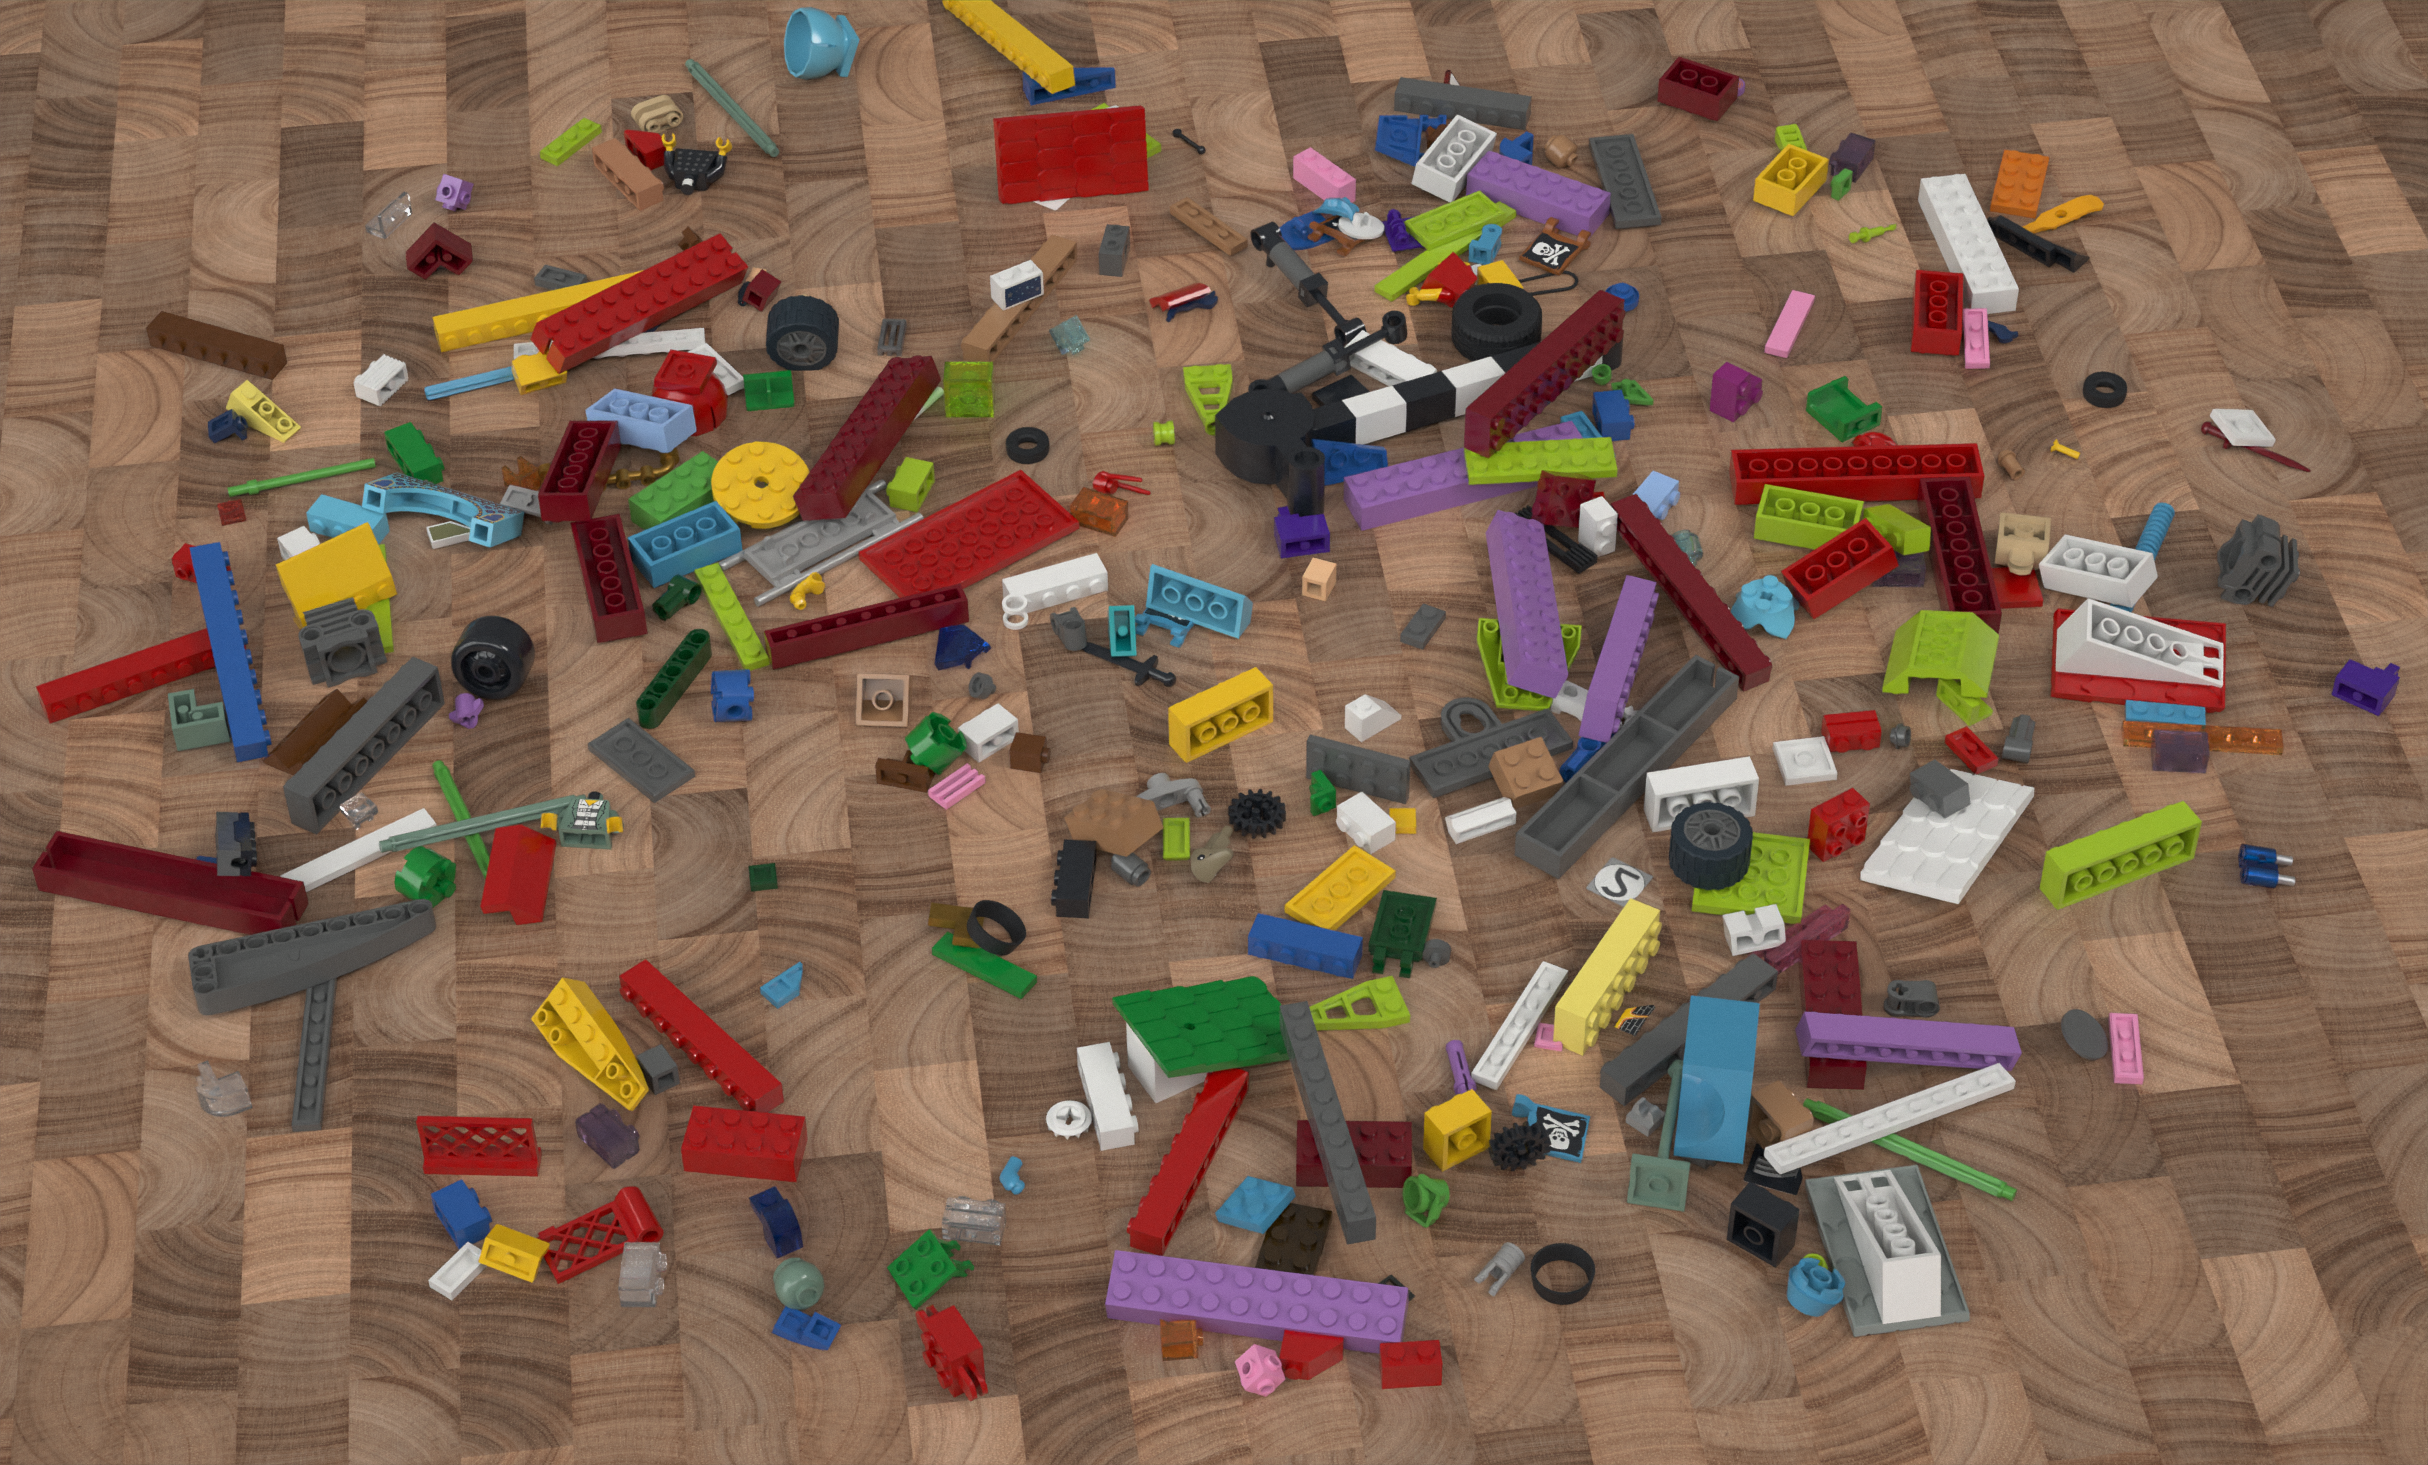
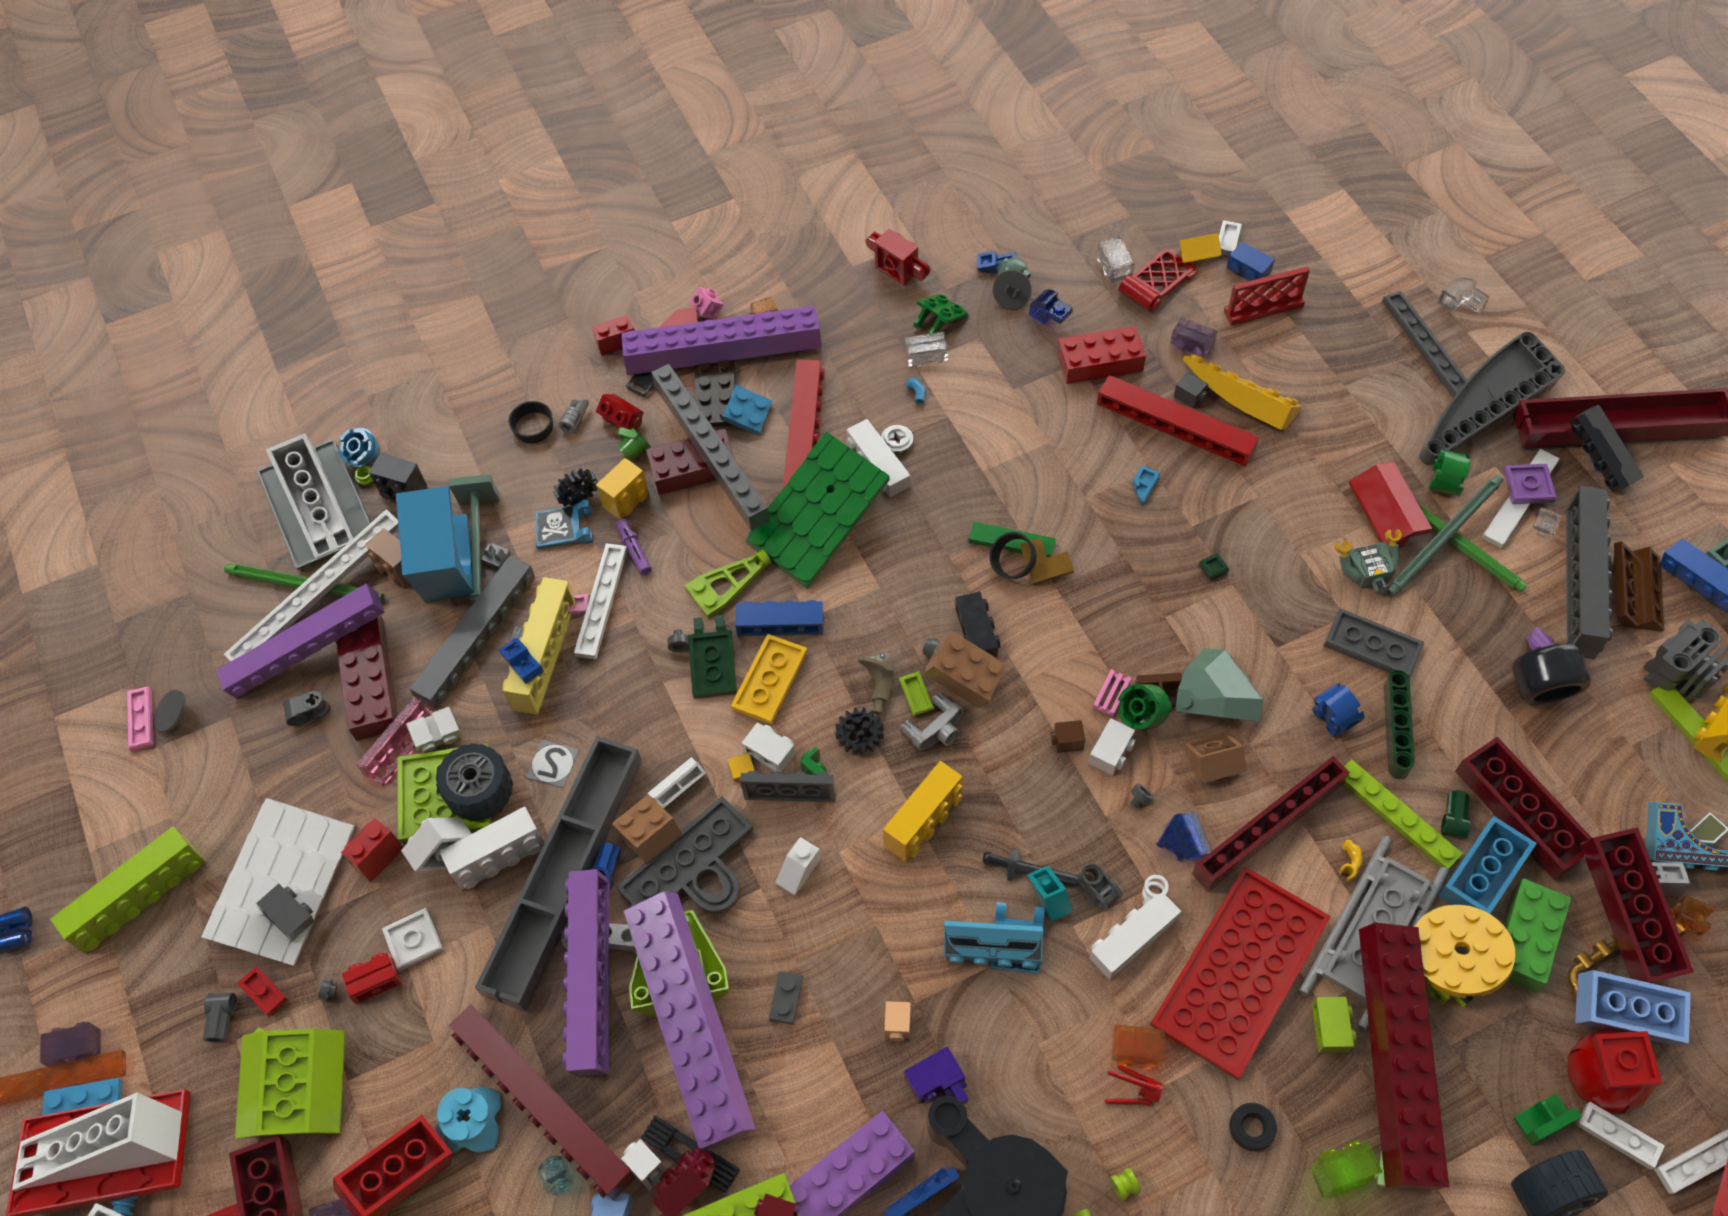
camera: 165 degrees right, 15 degrees up
none -> white brick [401,817,472,872]
none -> blue slope [498,637,544,684]
none -> red brick [596,394,644,430]
none -> dark grey piece [993,270,1032,309]
none -> sand green brick [1175,648,1264,722]
none -> medium lavender tile [1503,464,1557,504]

